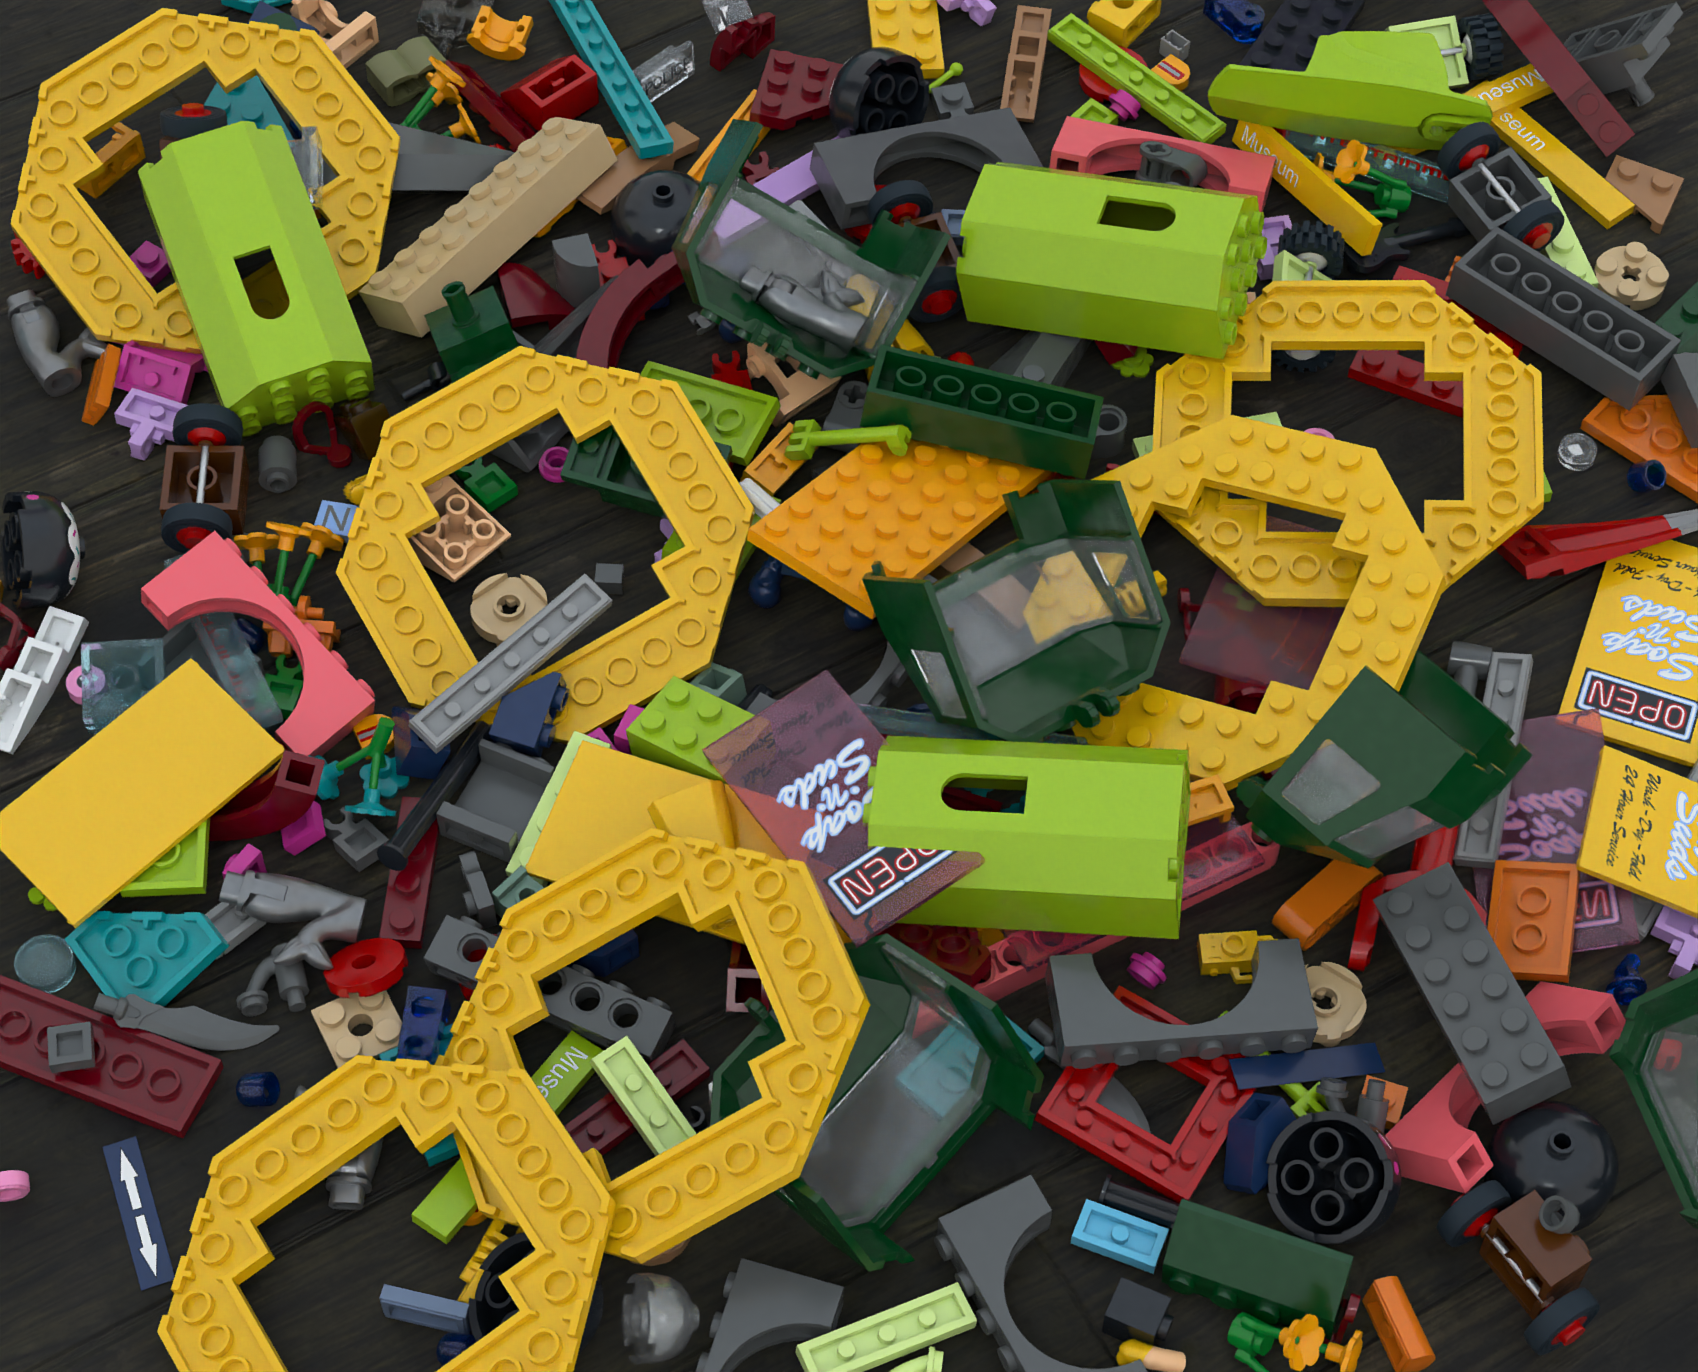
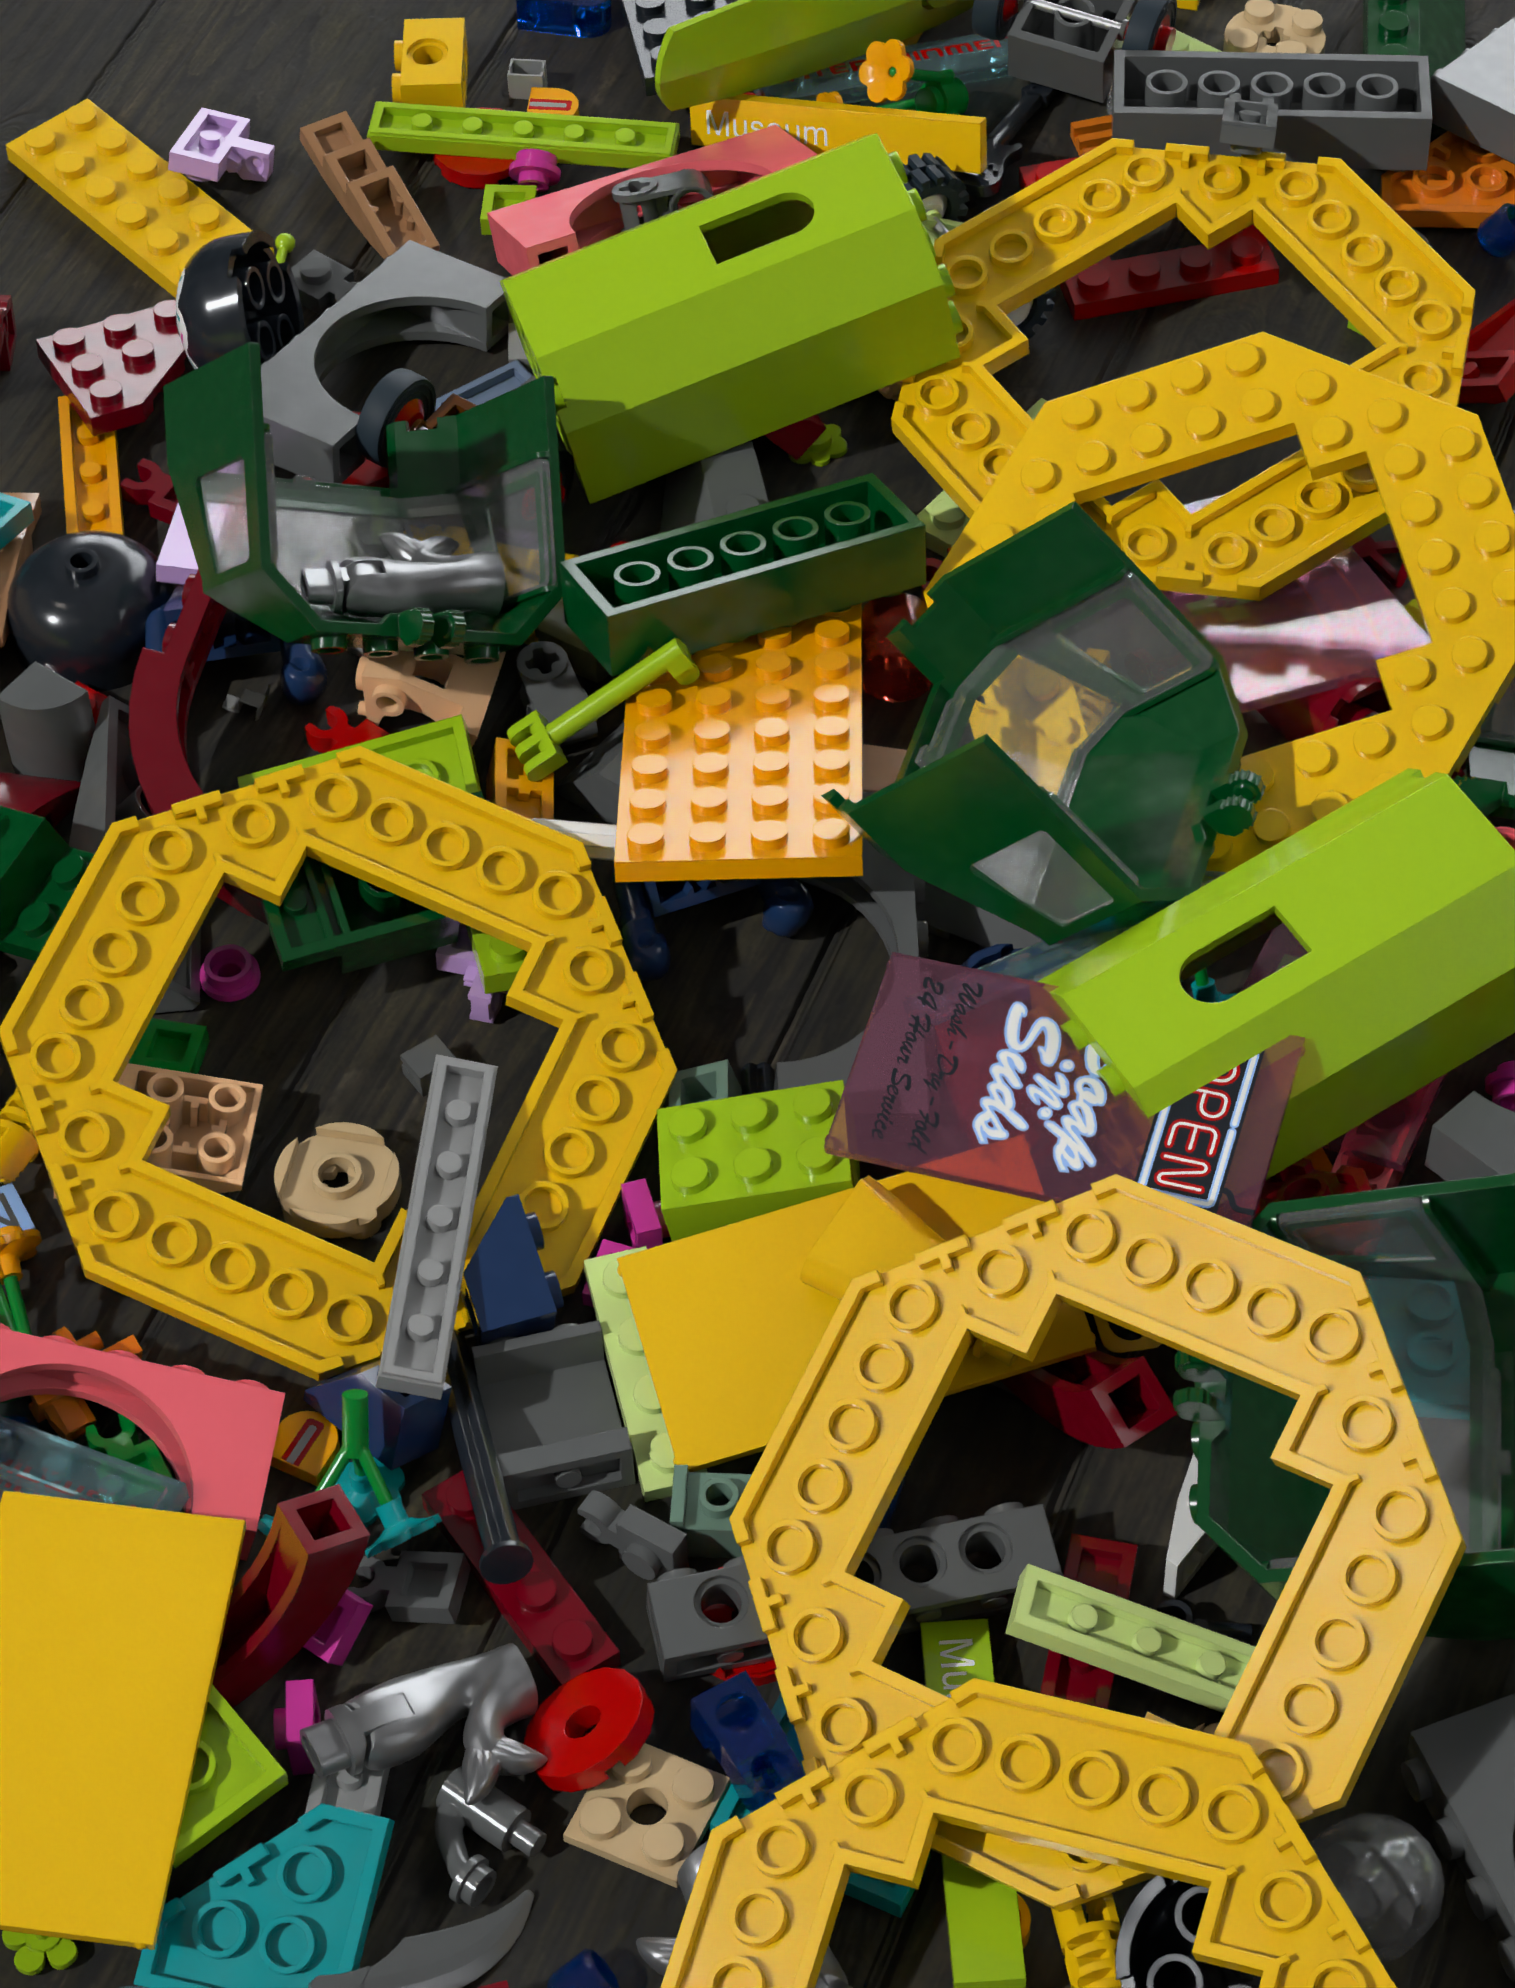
camera: 35 degrees left, 5 degrees down
none -> dark grey hinge [1219,92,1278,155]

